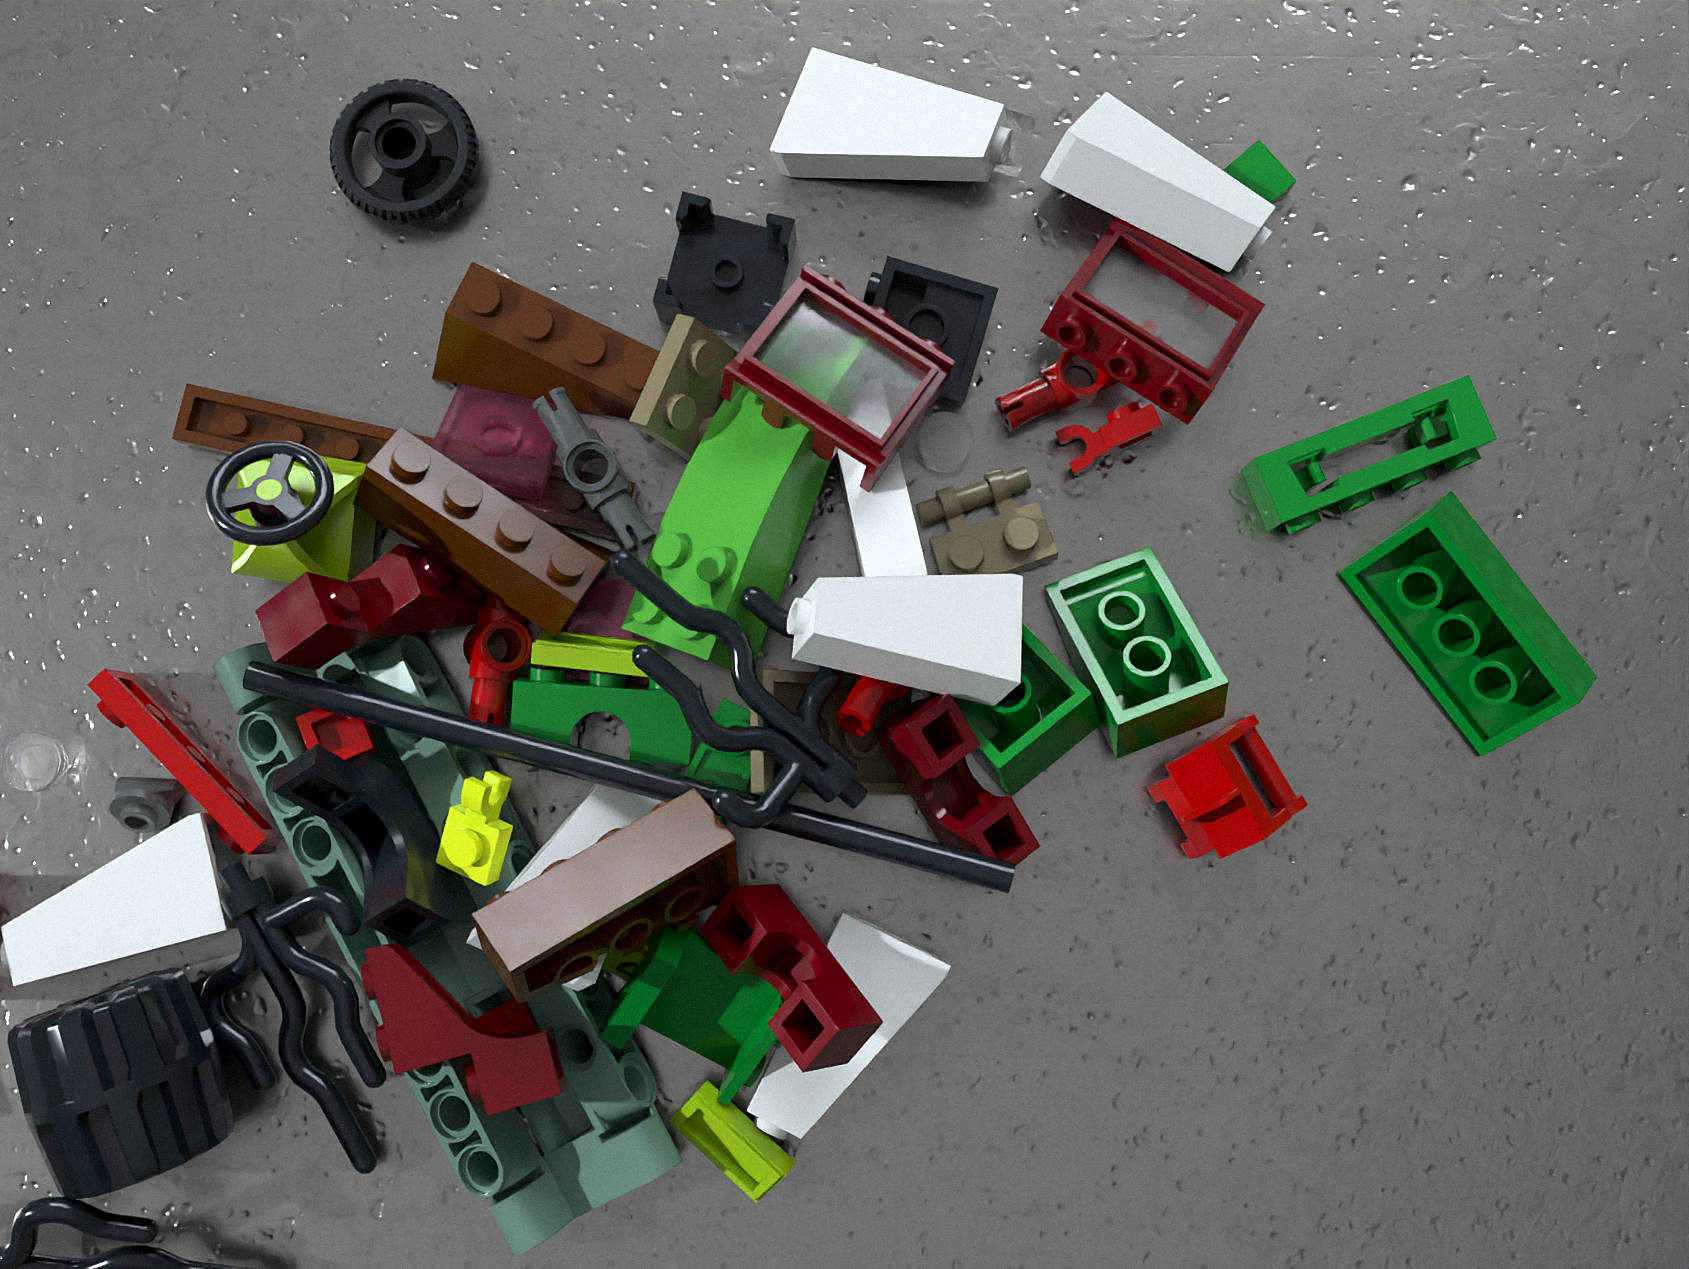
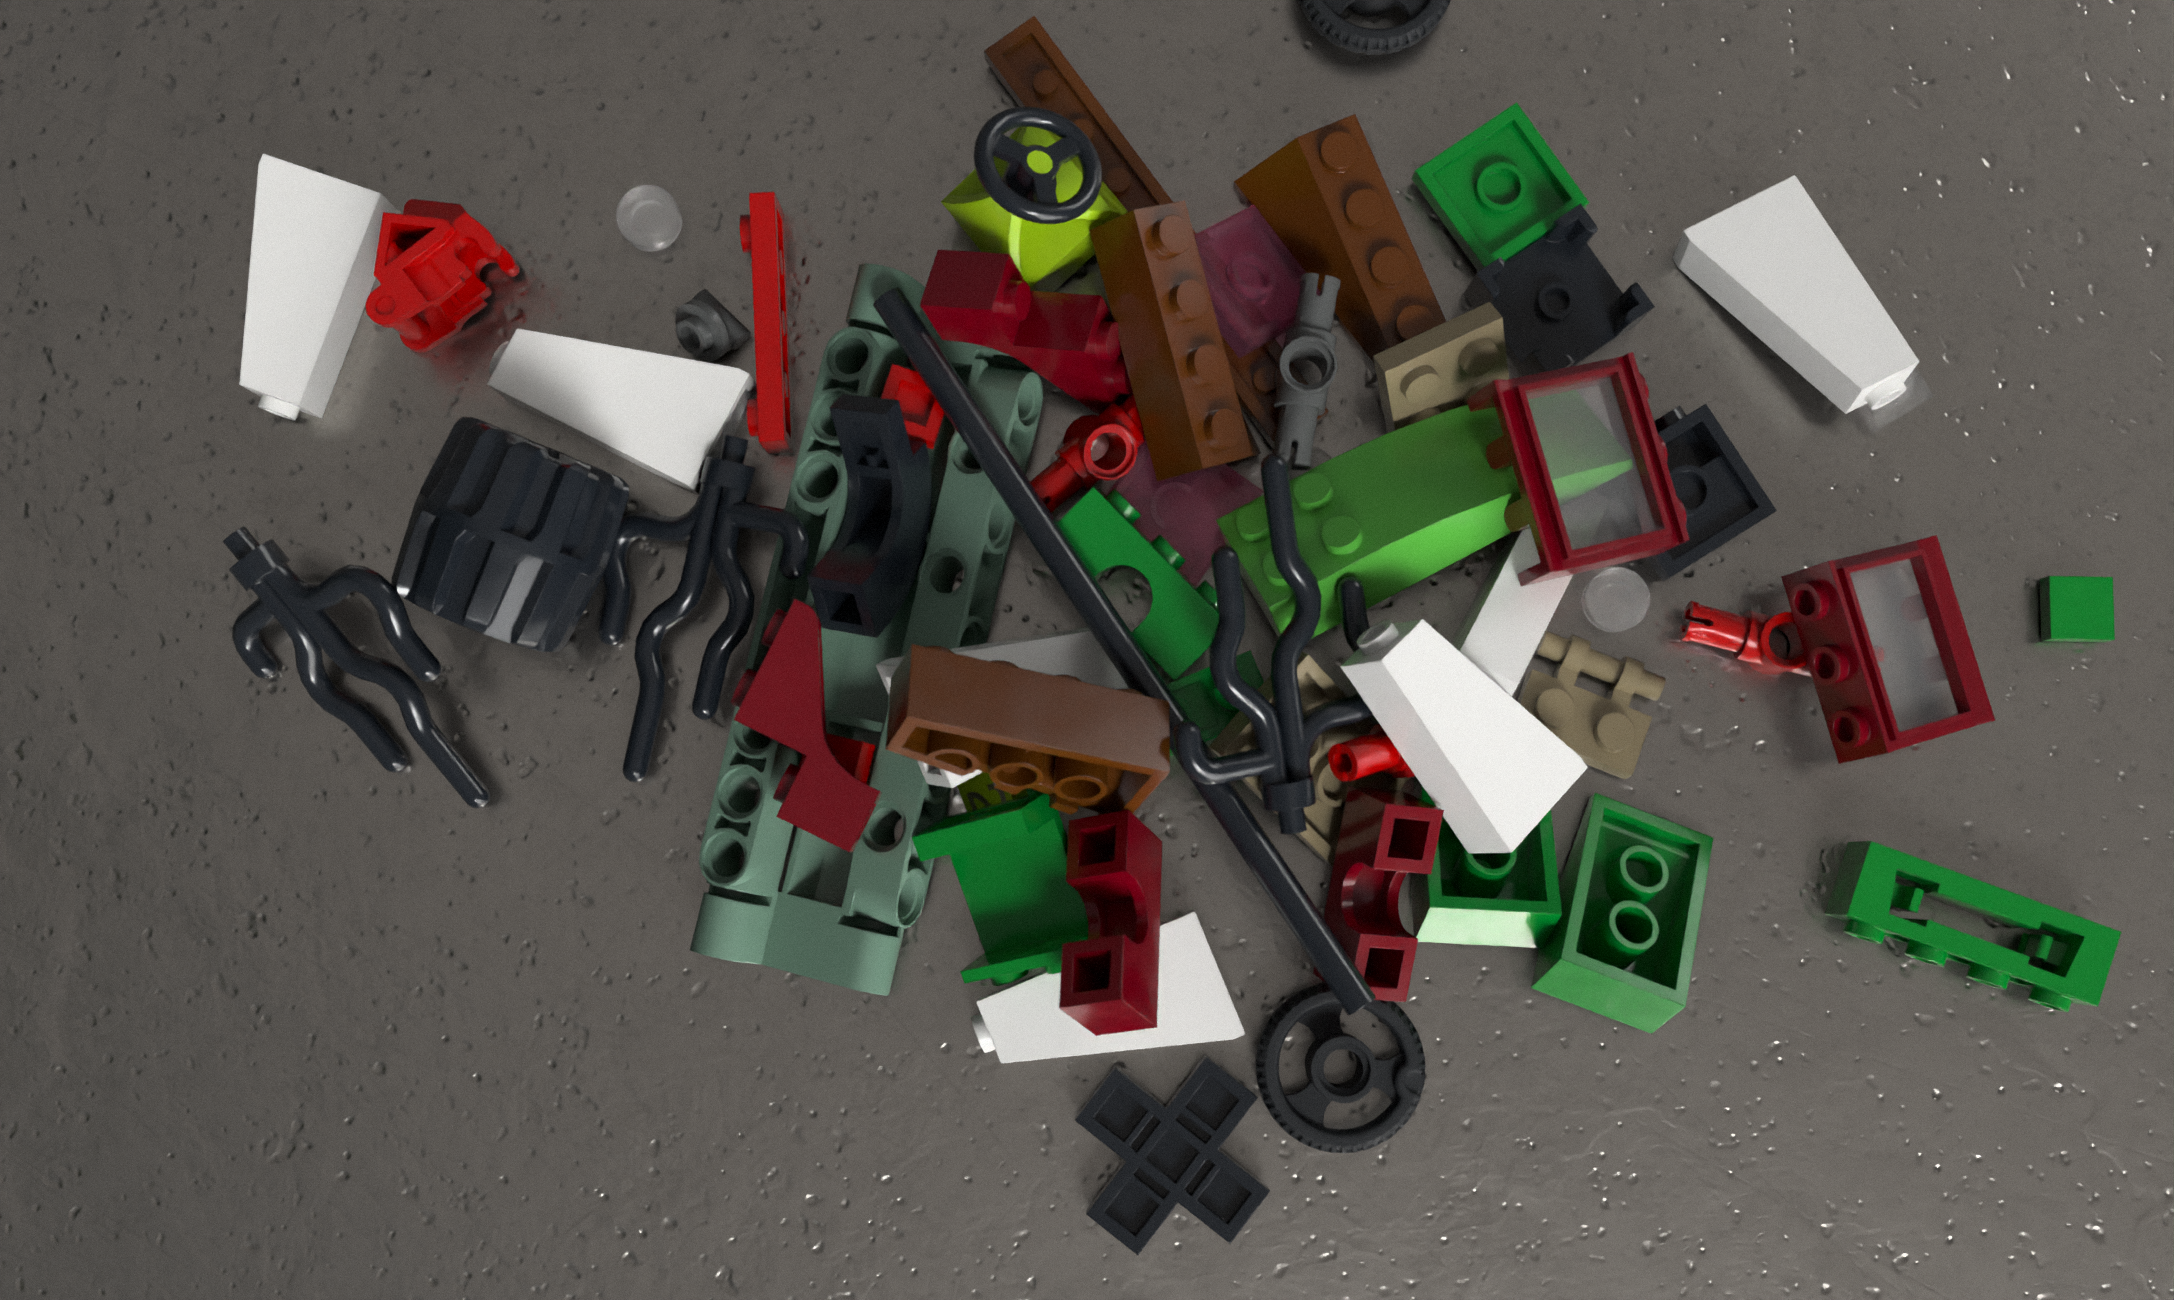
camera: 45 degrees right, 0 degrees up
neon yellow plate [436,770,513,886] -> none
lime tile [531,631,660,677] -> none
lime tile [669,1080,796,1203] -> none
white slope [1040,92,1275,272] -> none
red plate [1055,401,1163,476] -> none
red piece [1147,713,1308,859] -> none
green slope [1339,491,1597,757] -> none
none -> black plate [1075,1055,1270,1255]
none -> black wheel [1256,983,1426,1153]
none -> green plate [1411,102,1589,272]

